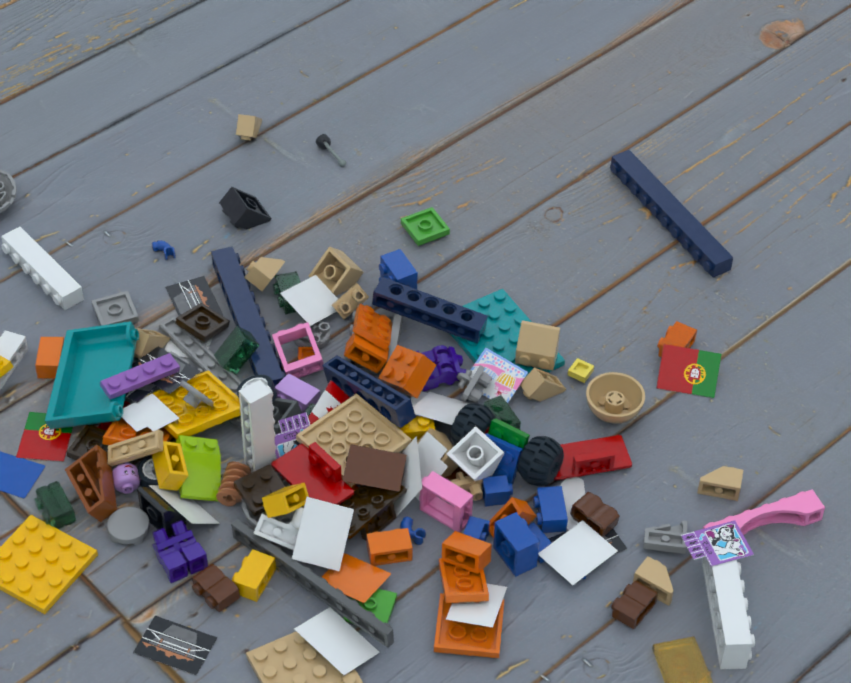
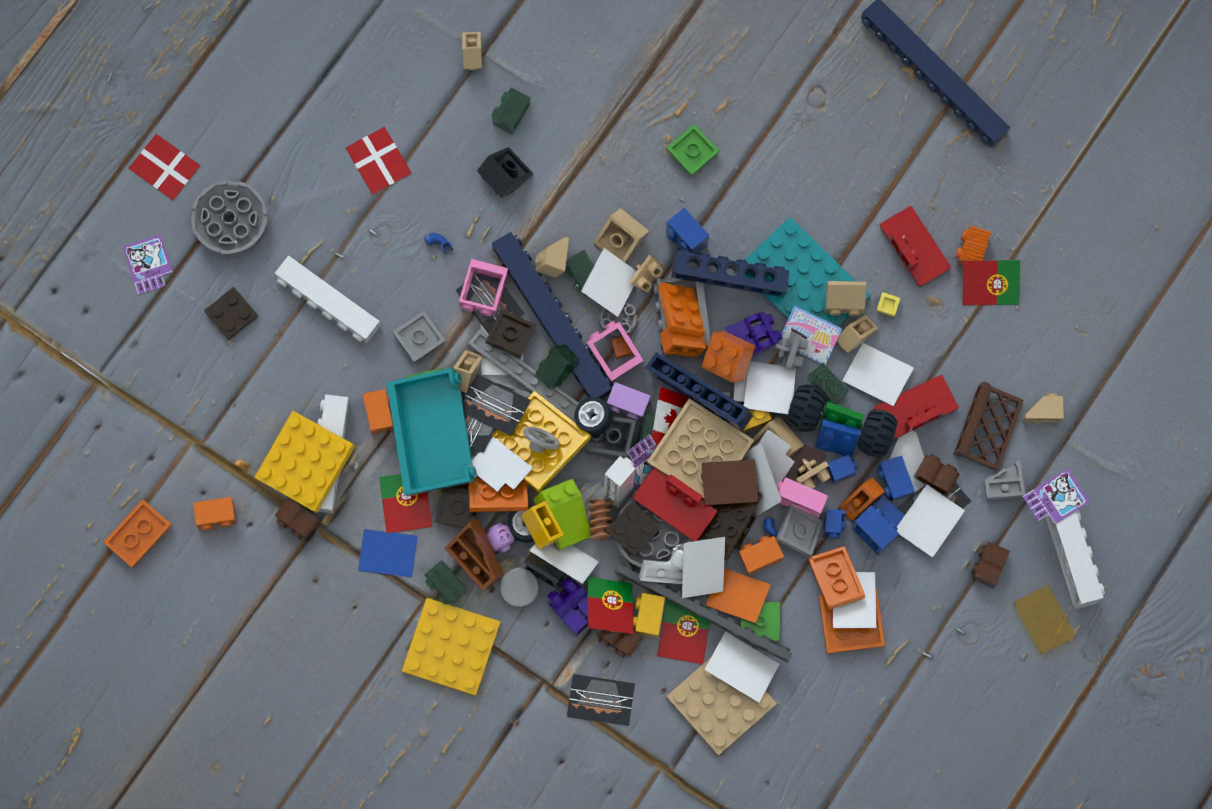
camera: 15 degrees left, 30 degrees up
medium lavender plate [100,353,180,400] -> none
tan tile [108,430,163,467] -> none
yellow brick [262,482,309,518] -> none
hinge [316,134,346,167] -> none
orange brick [442,531,492,574] -> none
white slope [446,426,504,481] -> none
tan piece [586,372,645,424] -> none
tan slope [633,556,674,606] -> none
bright pink arch [703,489,825,535] -> none
none -> red sticker [345,126,412,195]
none -> bright pink window [459,259,508,317]
none -> clear green brick [491,87,531,135]
none -> sticker [588,577,634,634]
none -> red sticker [657,600,711,664]
none -> light grey plate [776,505,824,557]
none -> white sticker [842,343,914,406]
none -> red bracket [880,206,951,287]
none -> reddish brown fence [953,382,1024,471]

